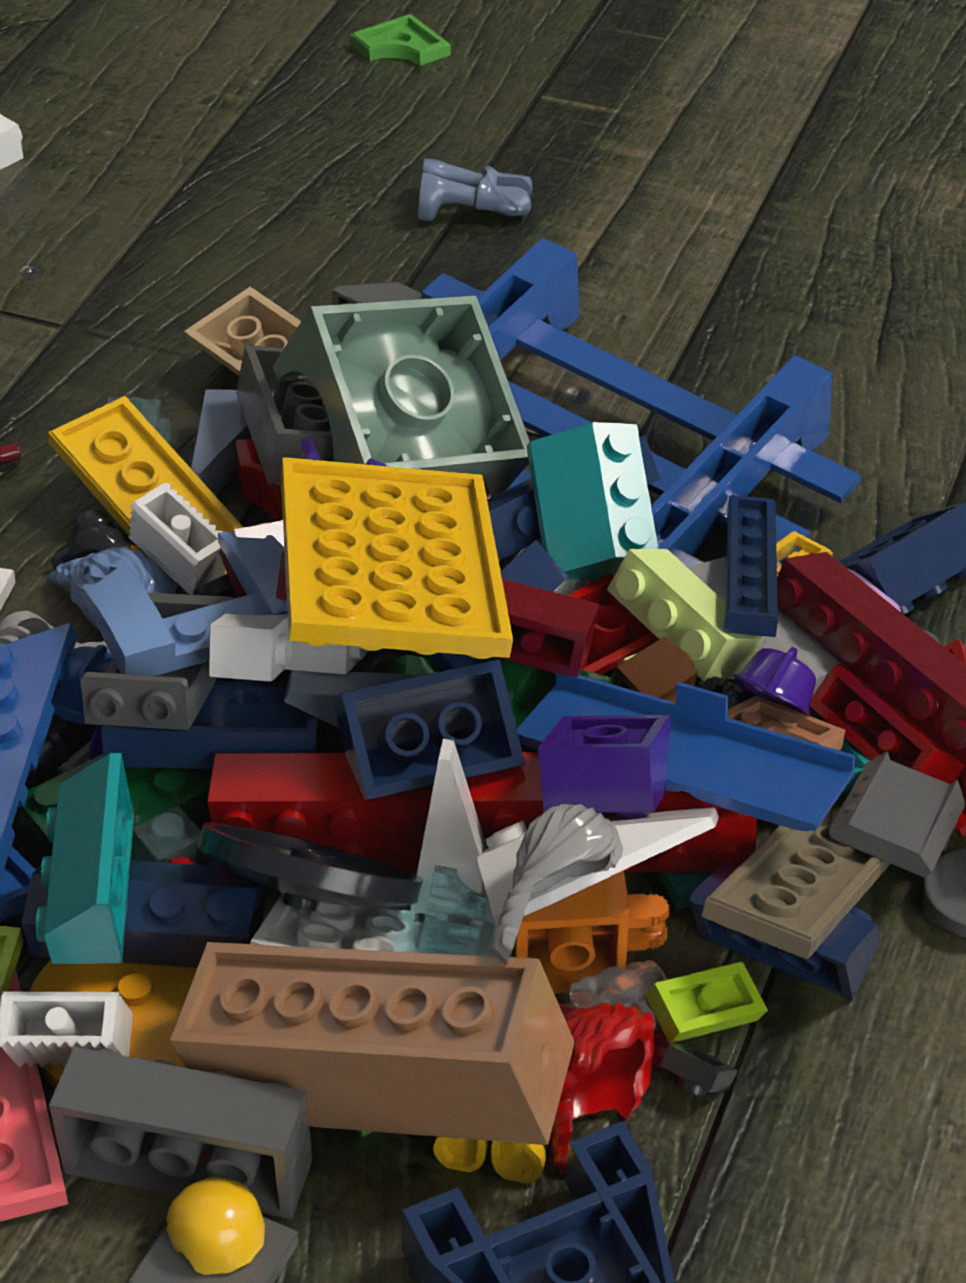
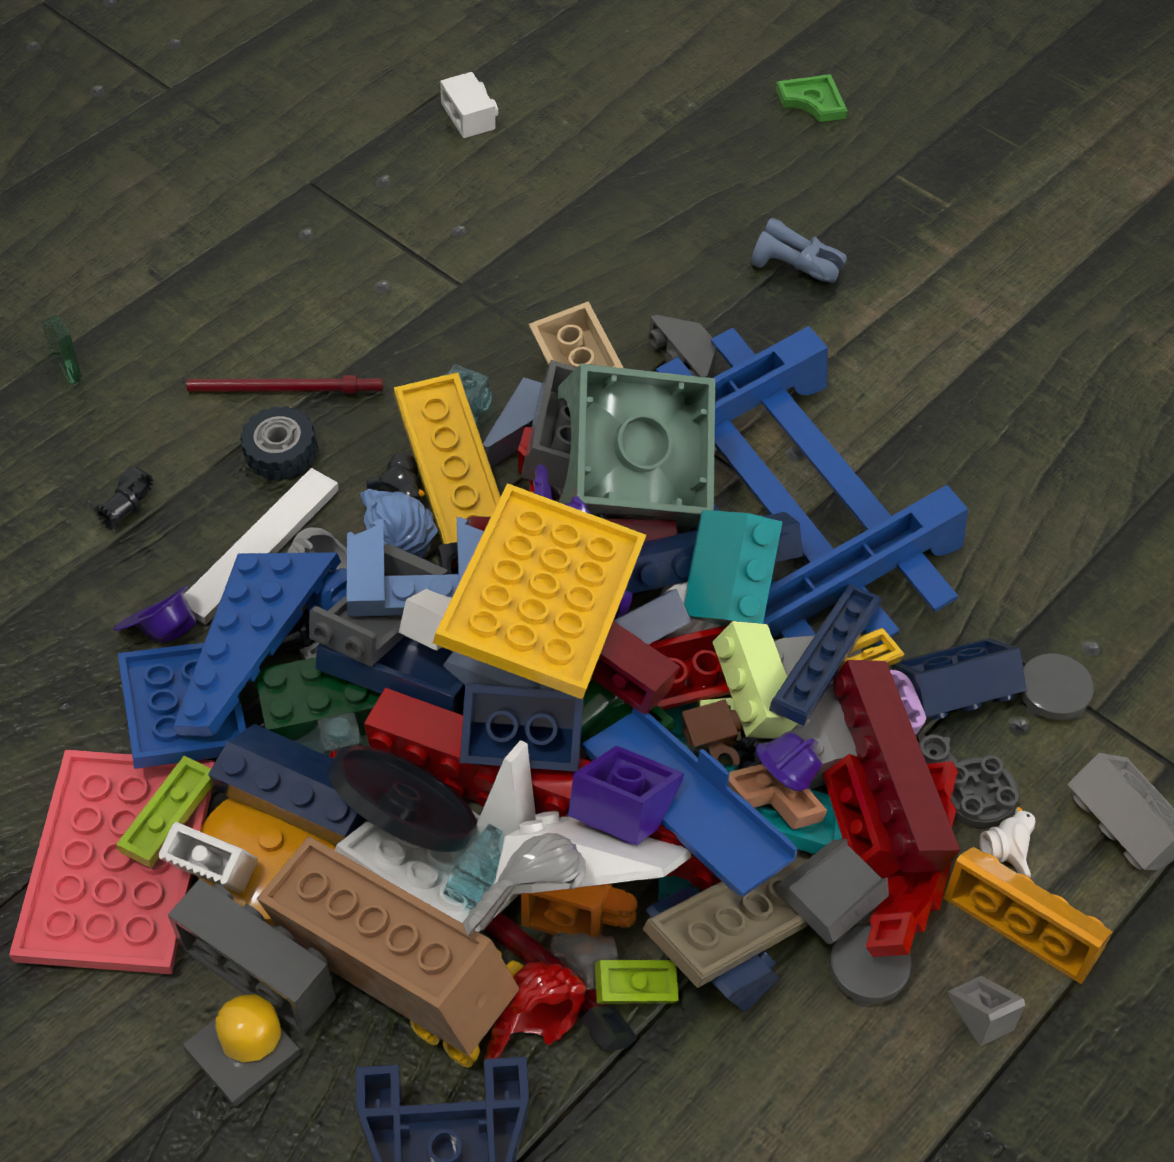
camera: 20 degrees right, 10 degrees up
teal slope [36,753,134,964] -> none
white brick [129,483,225,595] -> none

